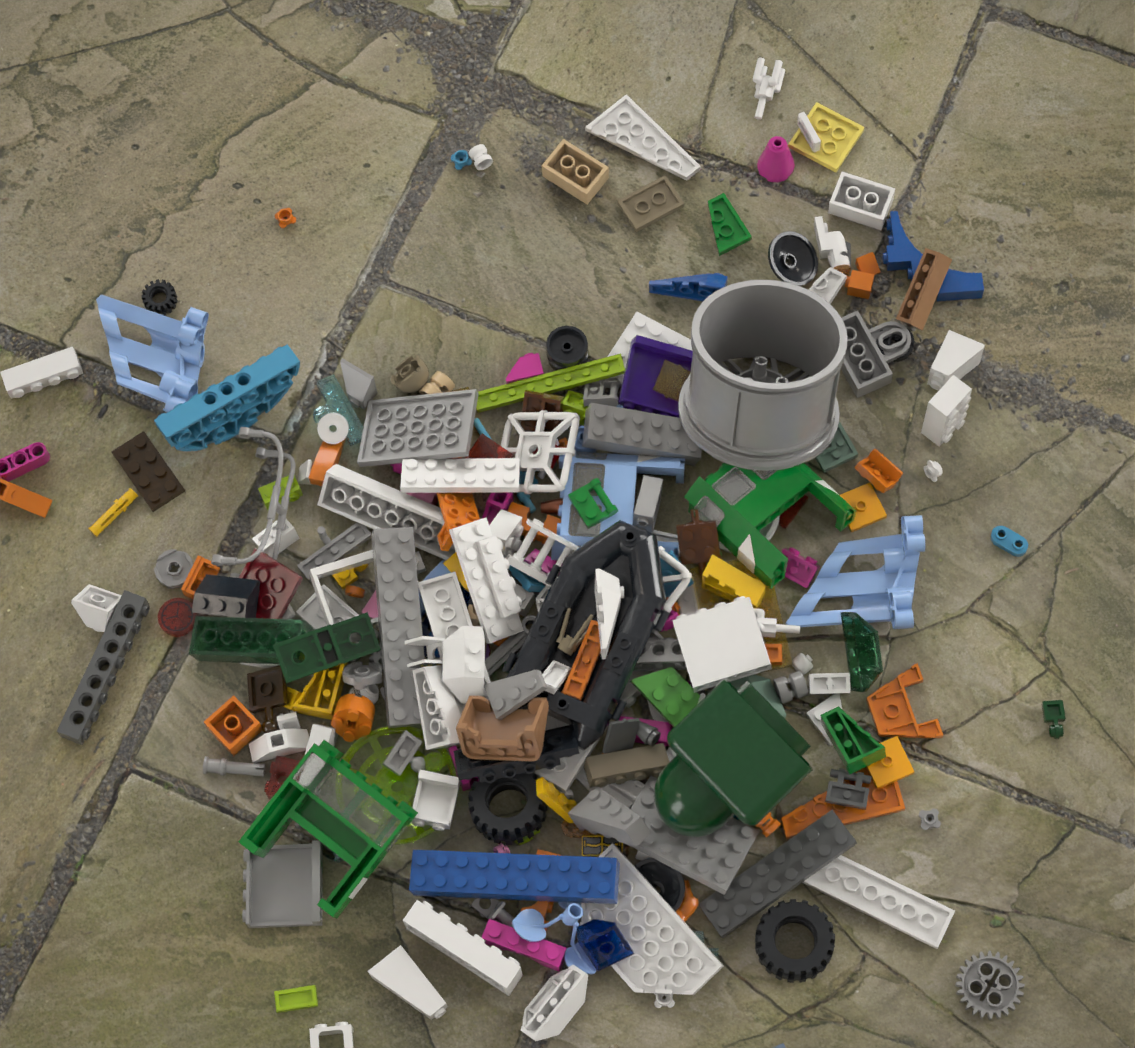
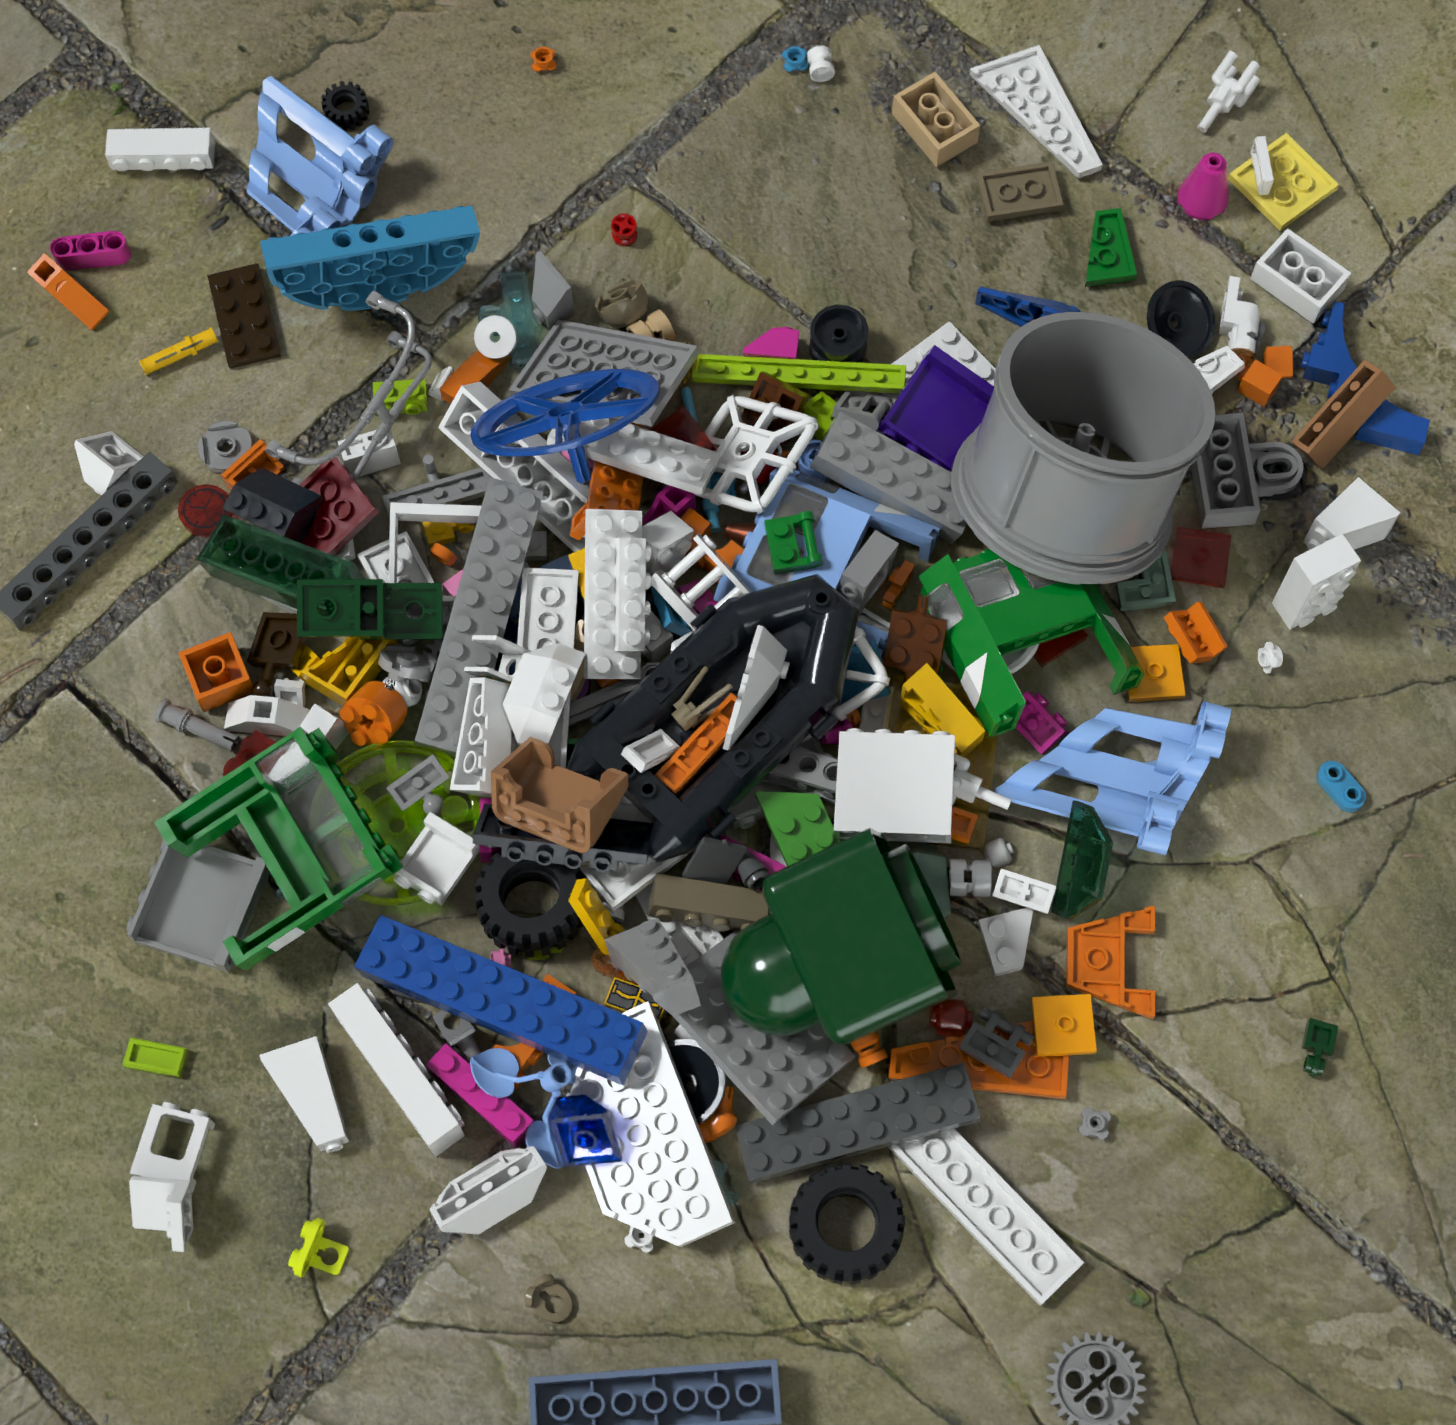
camera: 15 degrees right, 0 degrees up
light grey wing [484,669,547,720] -> none
clear yellow piece [653,359,691,402] -> none
green wedge [820,706,886,775] -> none
none -> blue wheel [470,369,660,483]
none -> red wheel [611,213,638,247]
none -> orange plate [882,560,915,610]
none -> clear red head [929,998,973,1038]
none -> clear red plate [1170,527,1231,588]

